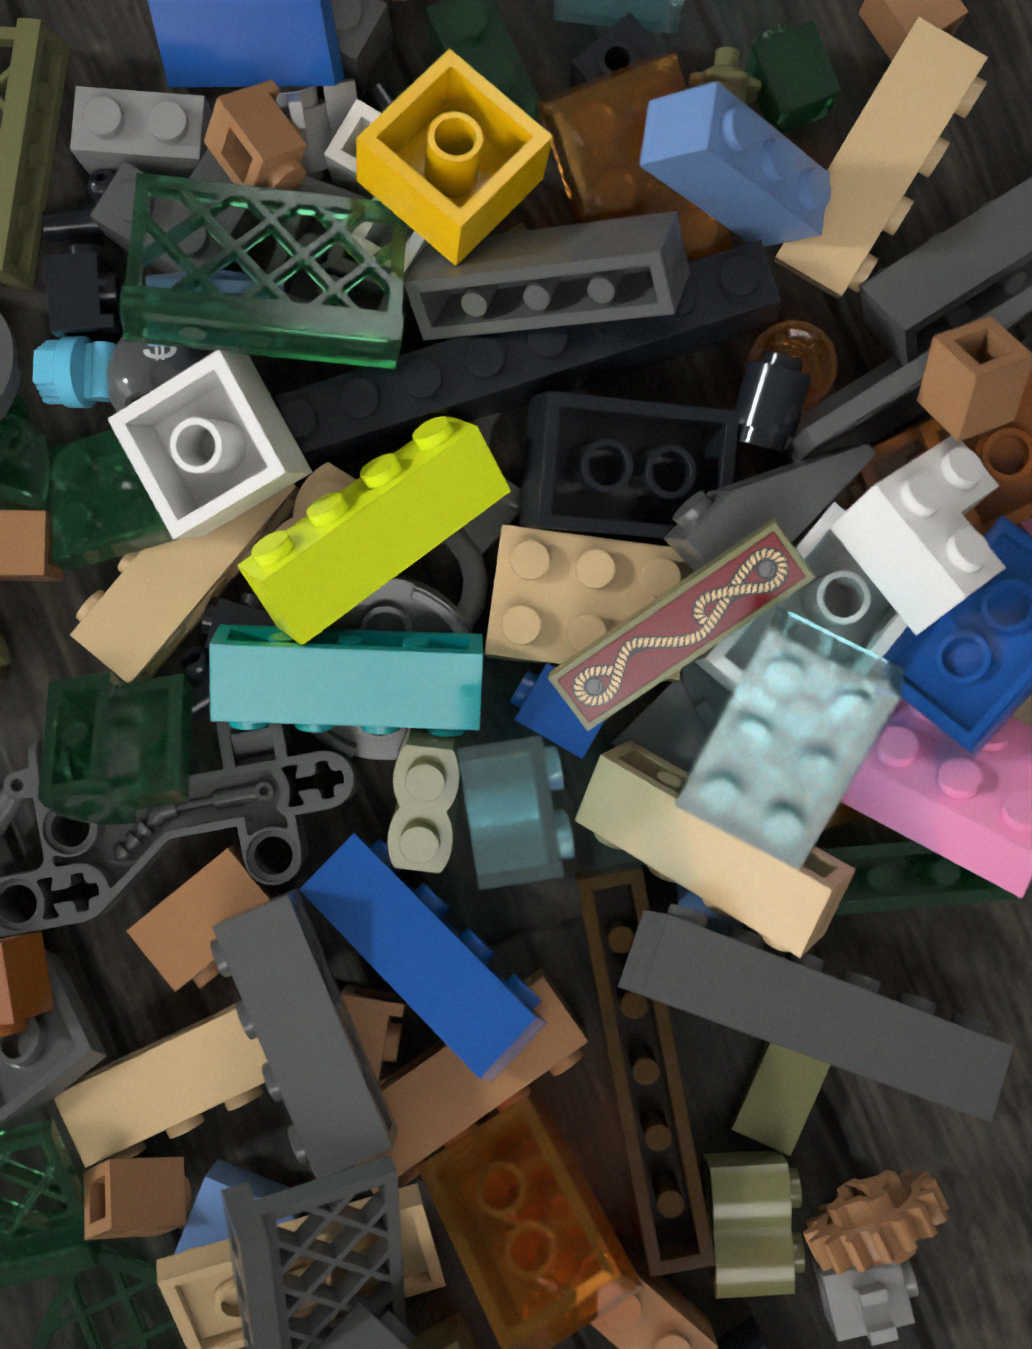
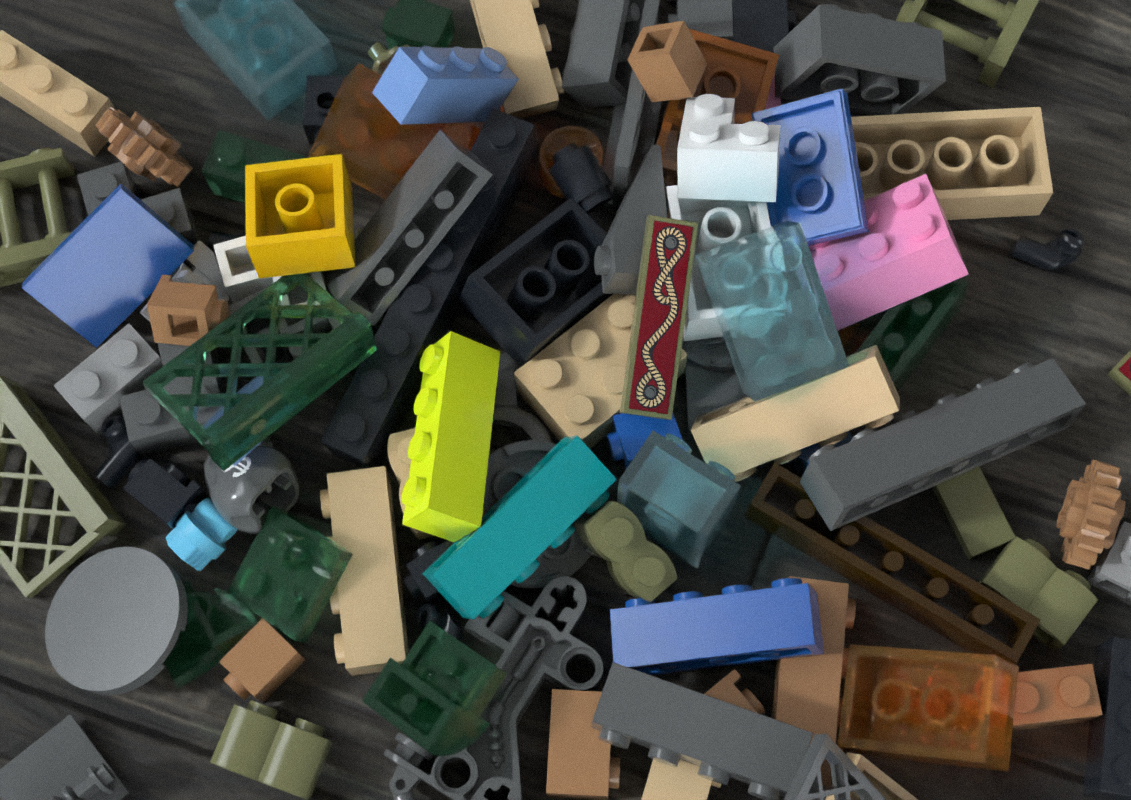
camera: 50 degrees left, 15 degrees down
white brick [108,350,312,539] -> none

